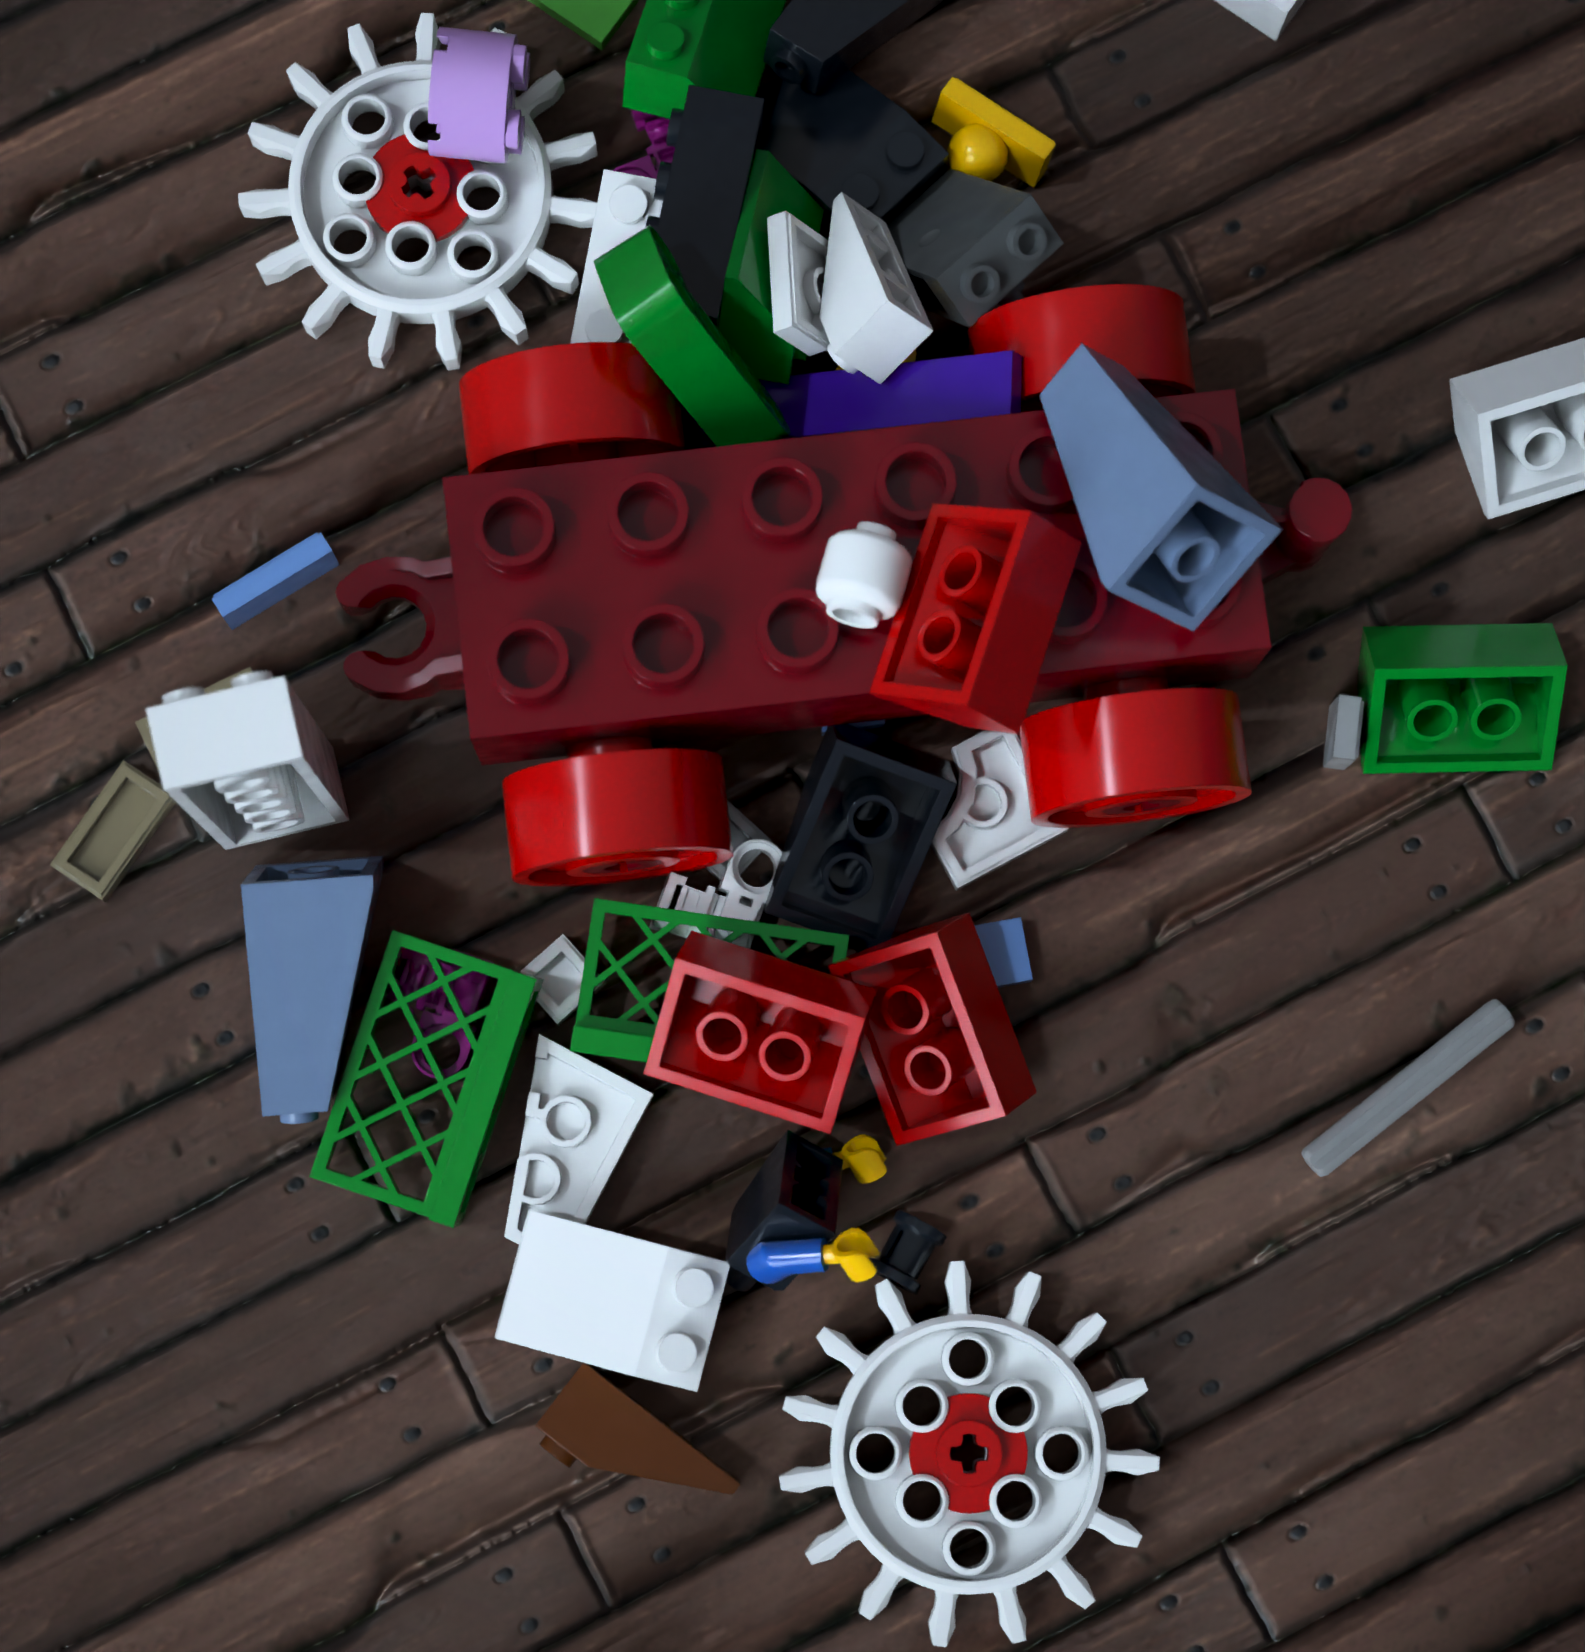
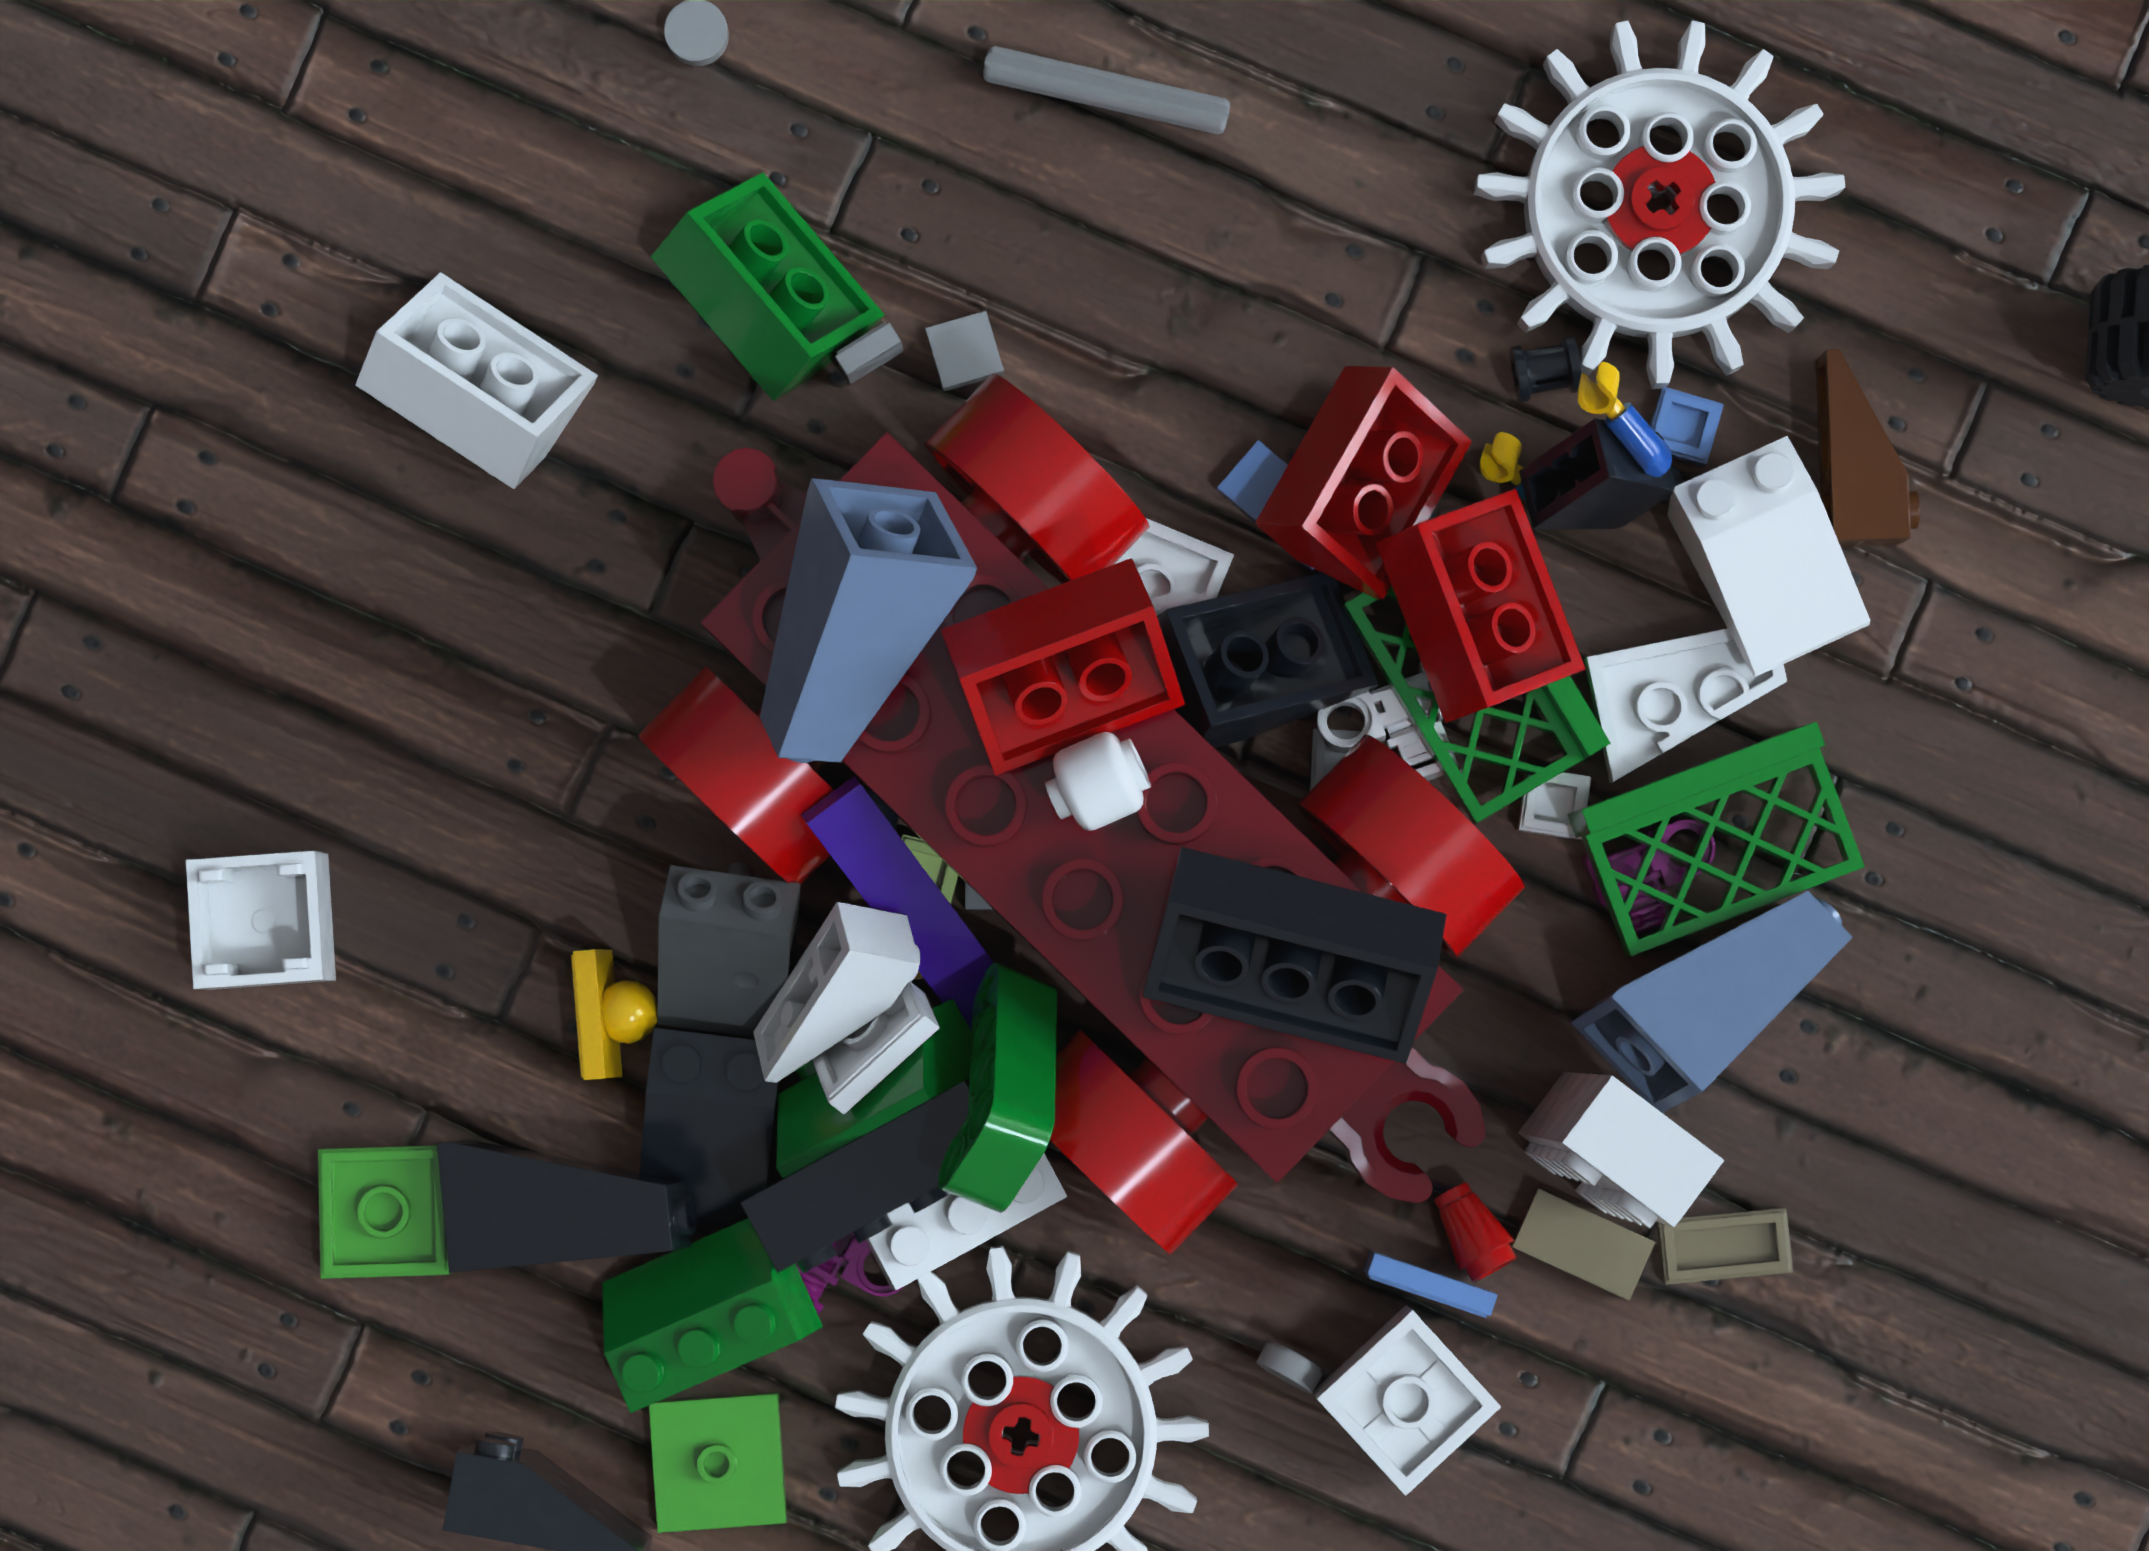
camera: 125 degrees left, 5 degrees up
lavender brick [428,27,530,163] -> none
none -> light grey tile [925,311,1004,392]
none -> black slope [1143,846,1447,1064]
none -> light grey tile [1256,1341,1323,1394]
none -> white container [1313,1305,1501,1496]
none -> red cone [1434,1182,1517,1283]
none -> medium blue tile [1650,387,1724,467]

